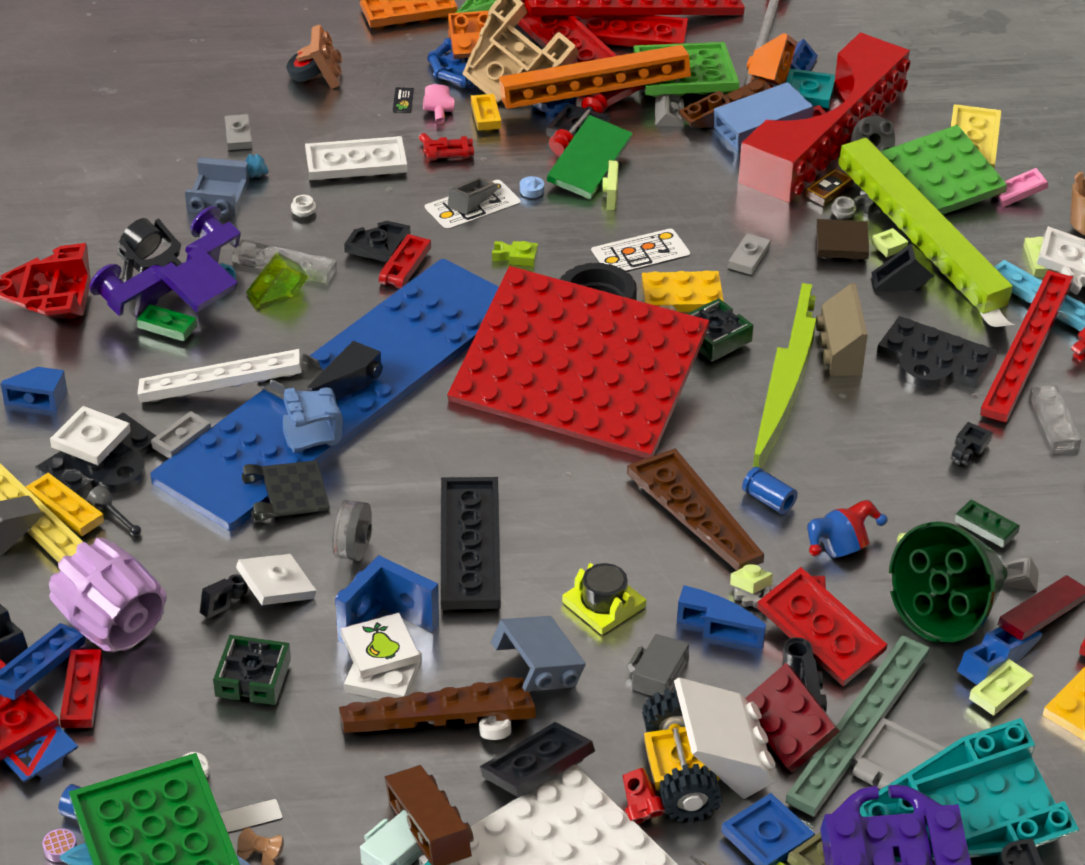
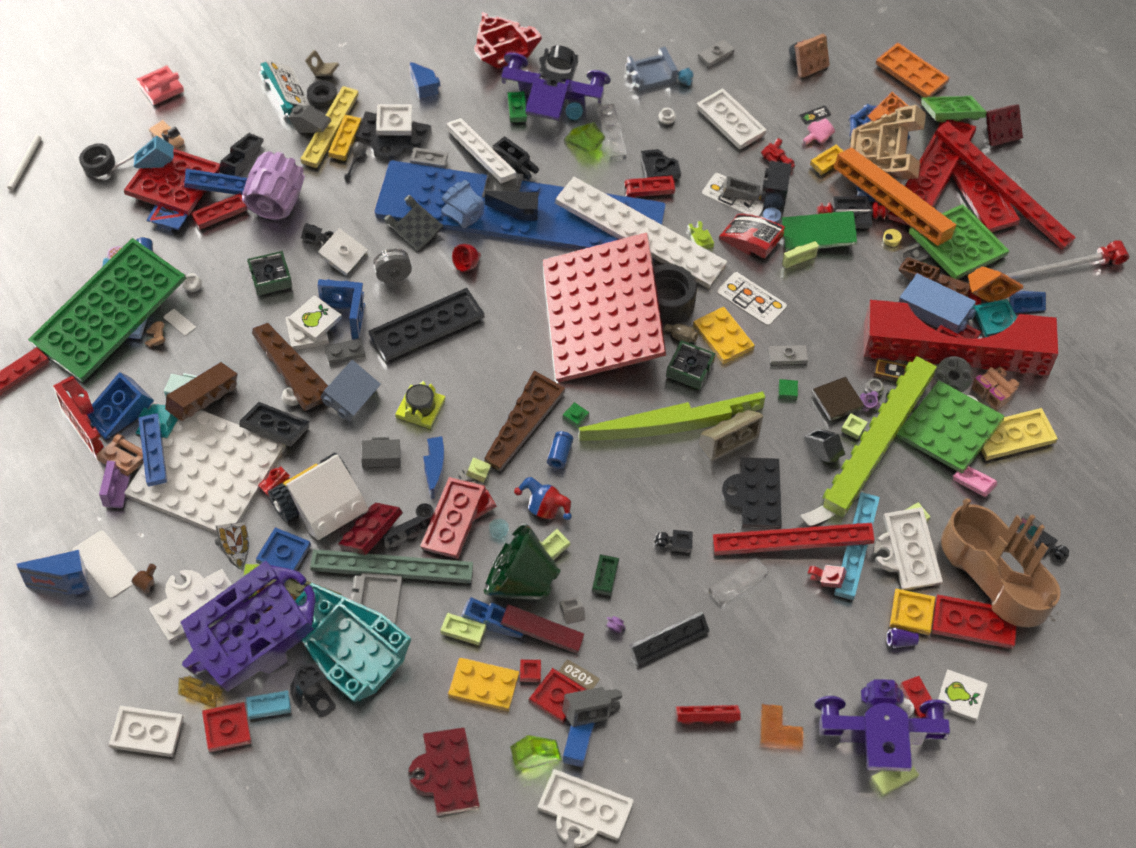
camera: 60 degrees right, 15 degrees up
none -> dark grey plate [324,338,366,365]
none -> red helmet [452,244,481,271]
none -> clear light blue plate [489,519,509,538]
none -> black hinge [493,136,539,180]
none -> white plate [555,177,727,289]
none -> green plate [562,402,589,428]
none -> medium lavender plate [606,616,626,634]
none -> slope [719,214,785,259]
none -> black brick [760,161,791,214]
none -> green tile [778,379,798,400]
none -> medium lavender plate [860,391,881,412]
none -> light yellow tile [883,229,902,247]
none -> nougat hips [971,367,1020,411]

